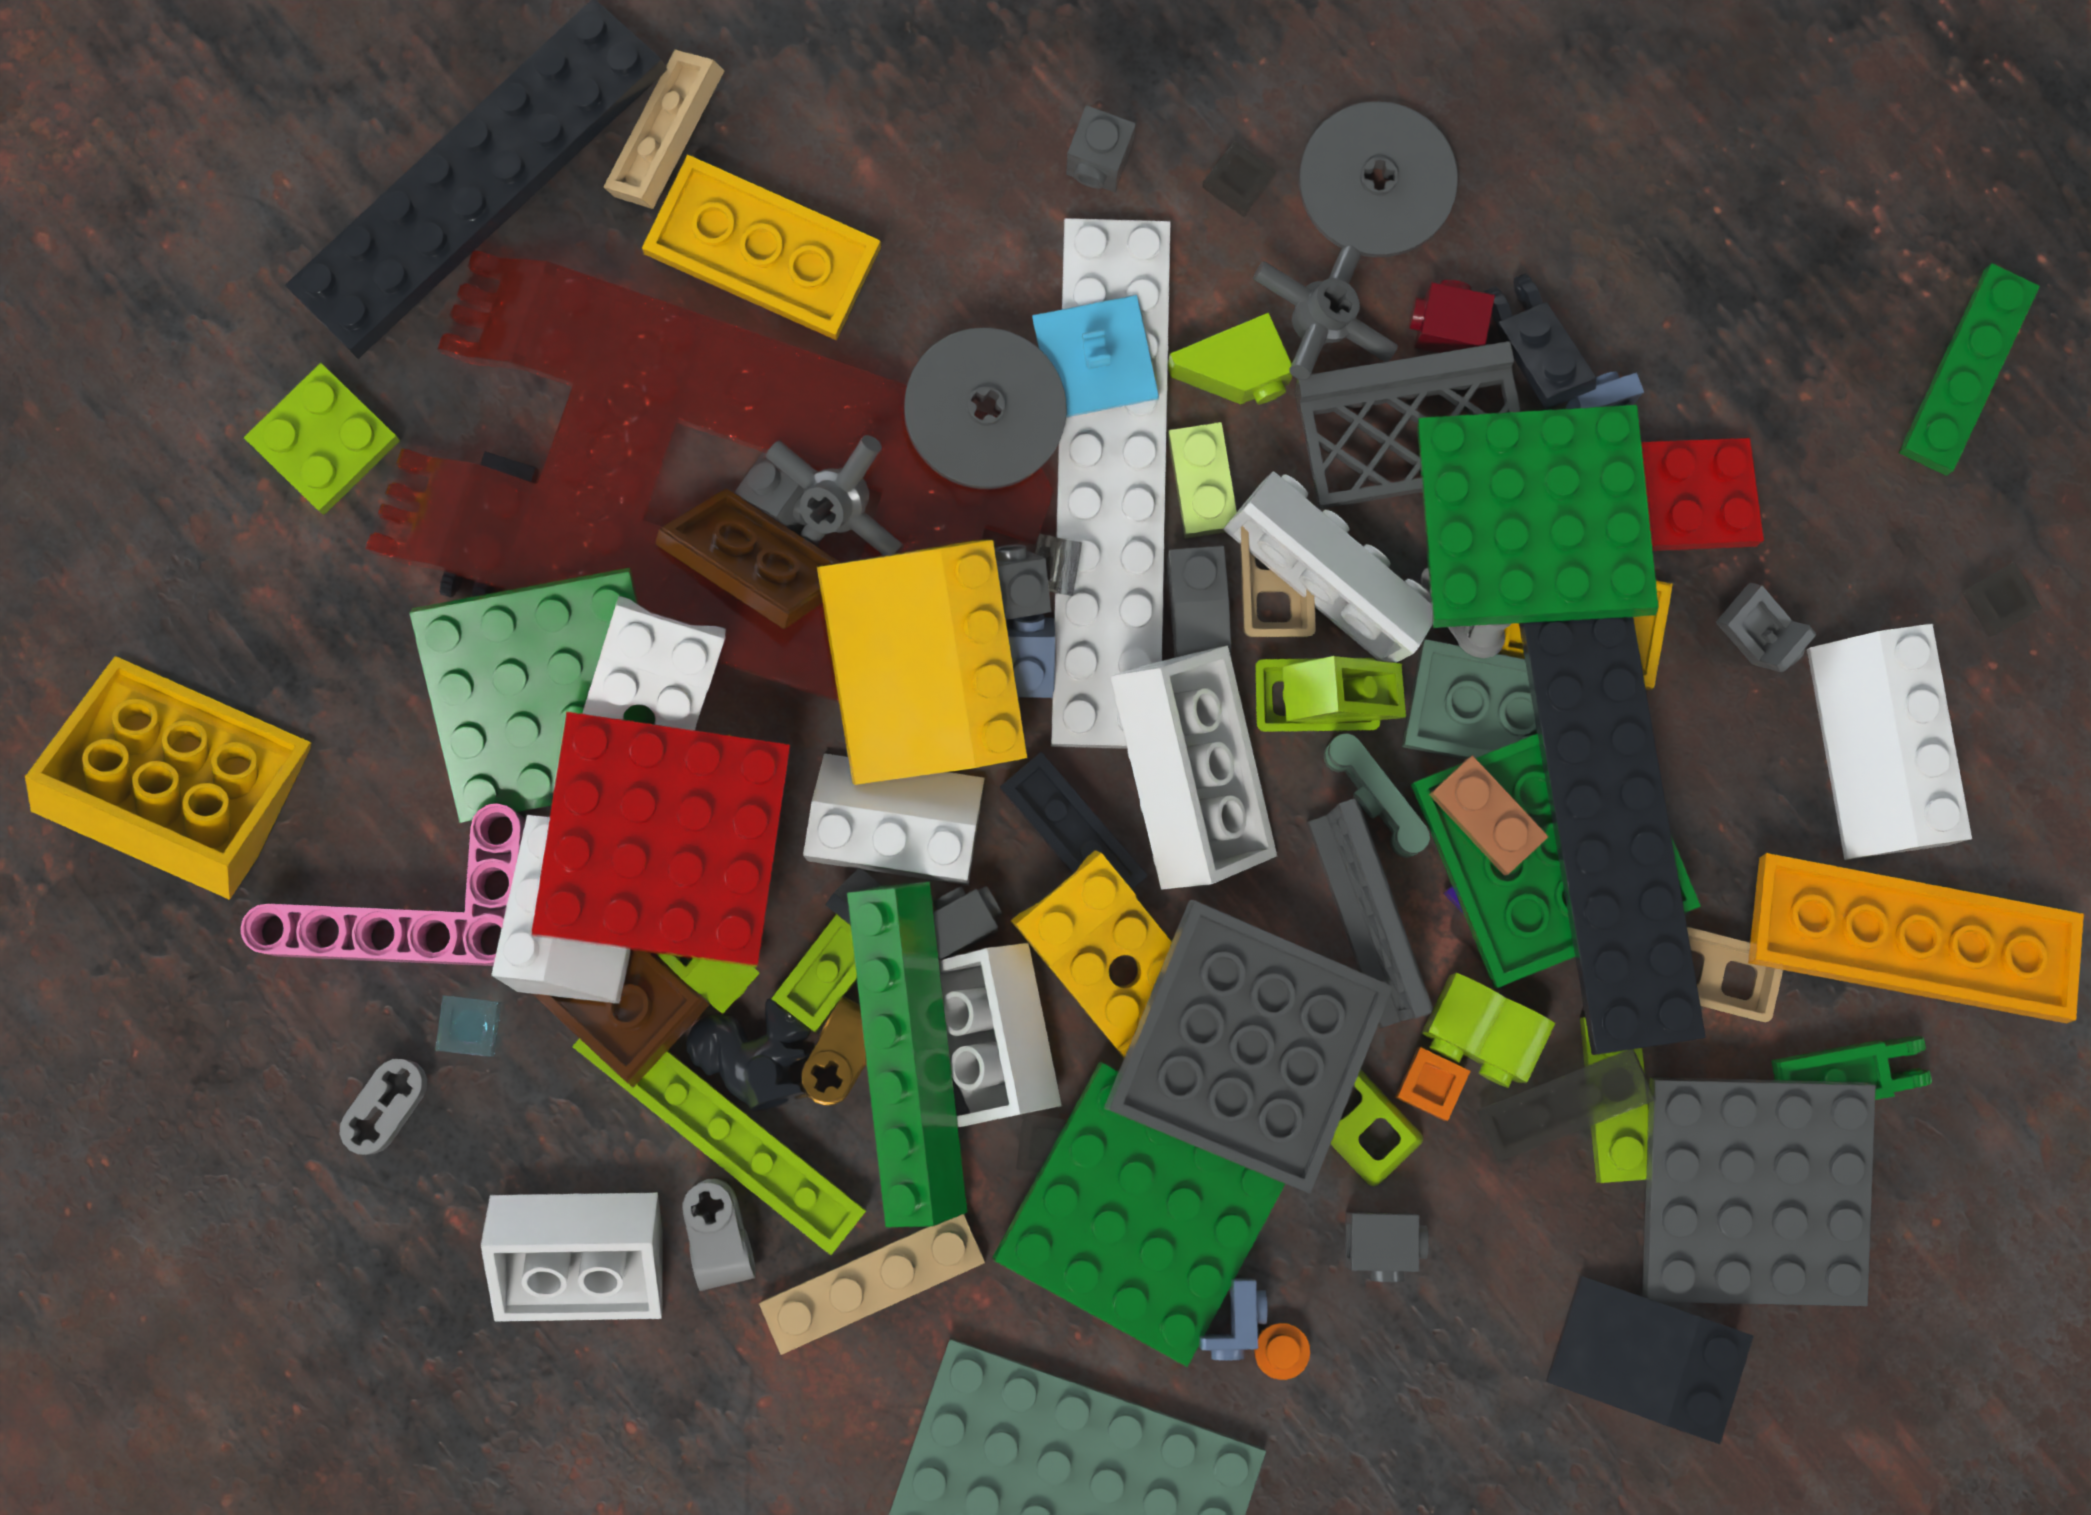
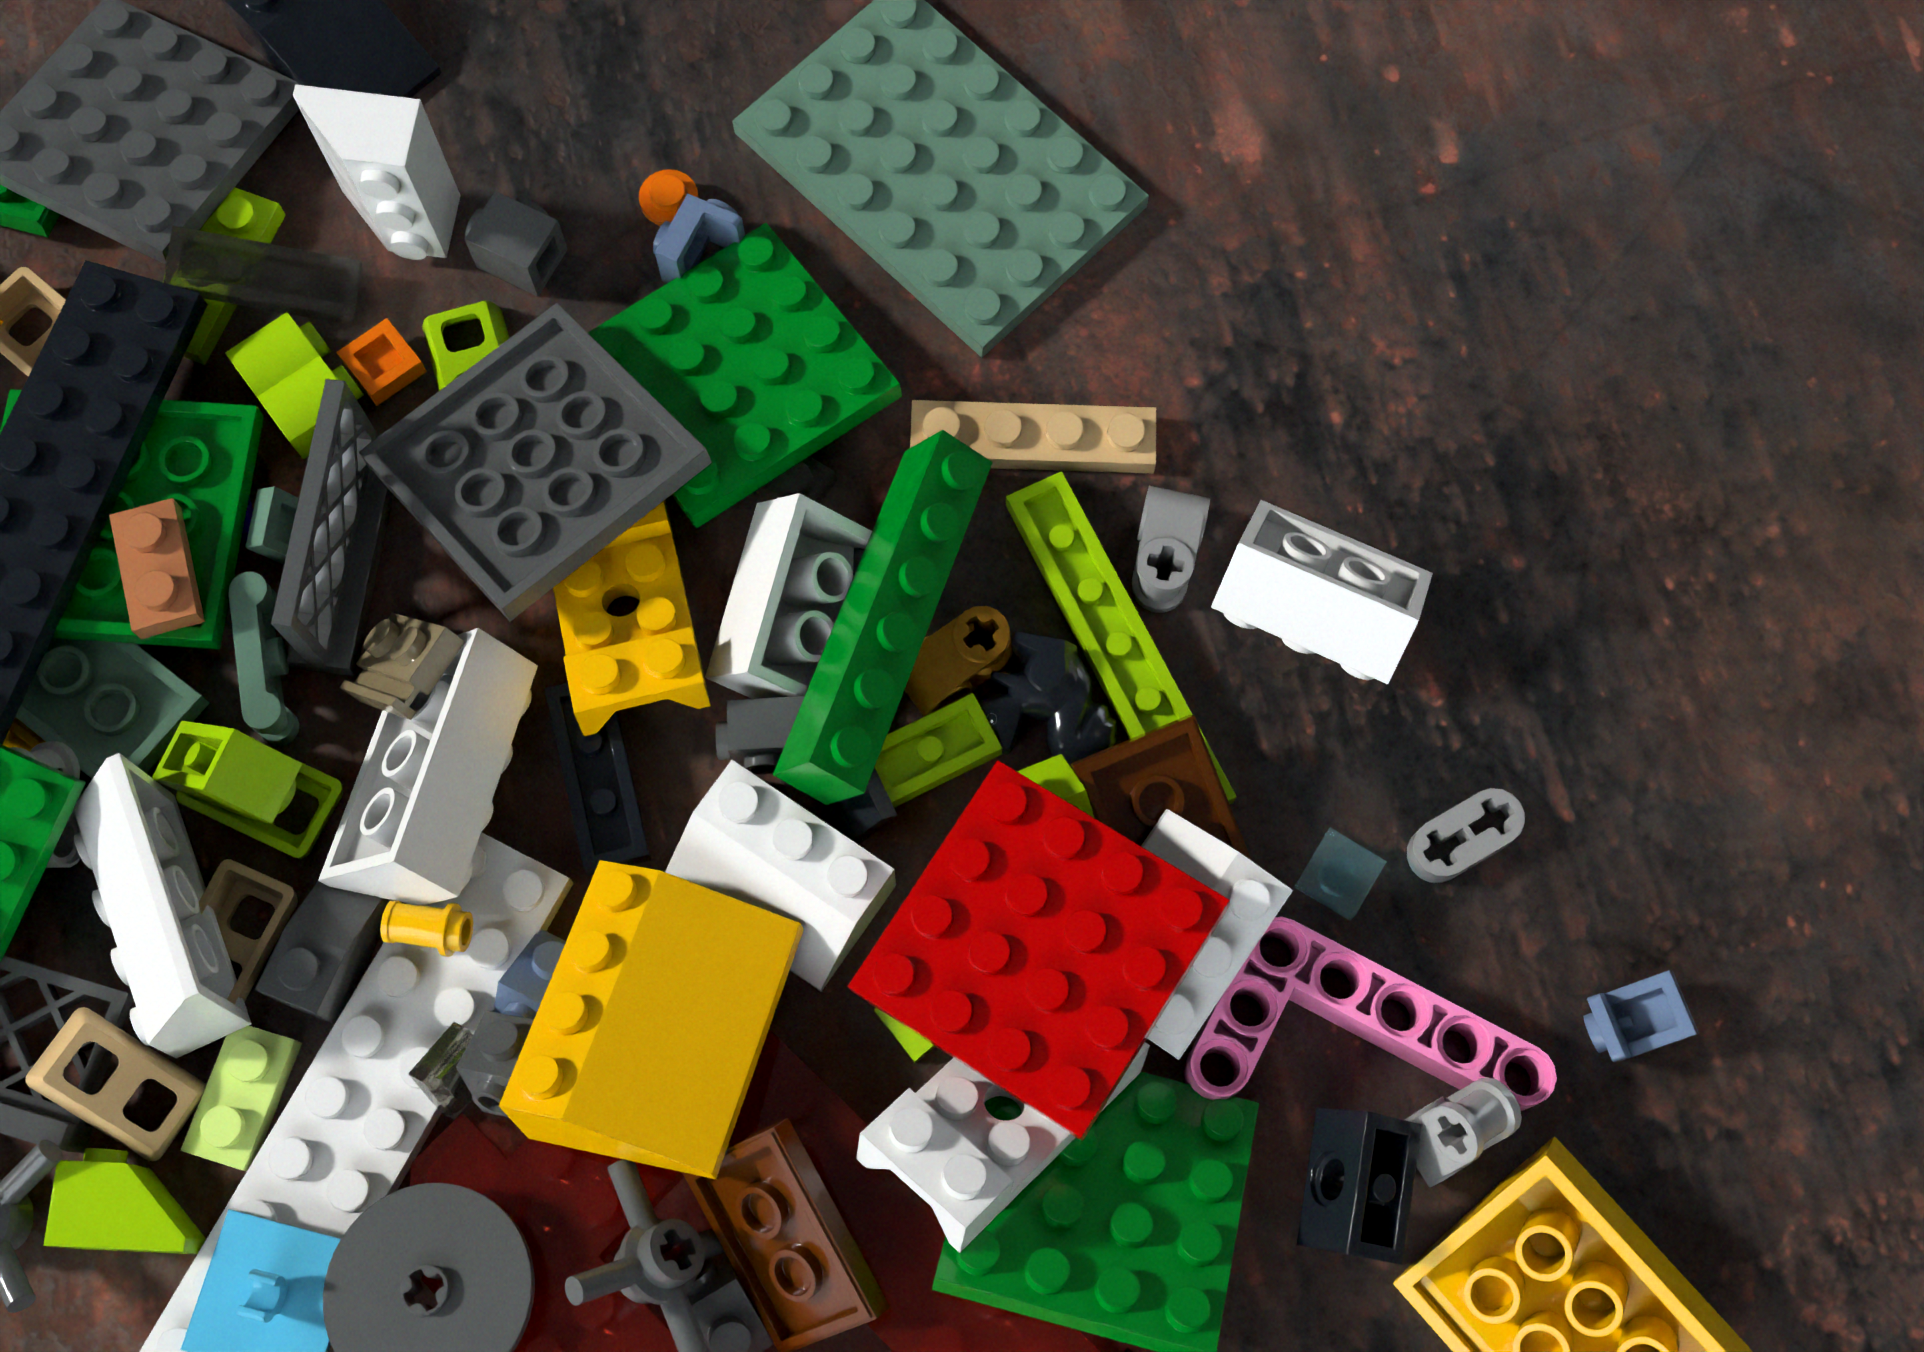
camera: 150 degrees left, 10 degrees down
none -> tan piece [26,1007,206,1161]
none -> sand green plate [245,486,299,565]
none -> white slope [293,84,461,260]
none -> dark tan plate [339,613,465,720]
none -> yellow pin [380,900,473,957]
none -> black brick [1296,1108,1422,1265]
none -> light grey piece [1404,1077,1522,1188]
none -> sand blue bracket [1583,970,1699,1062]

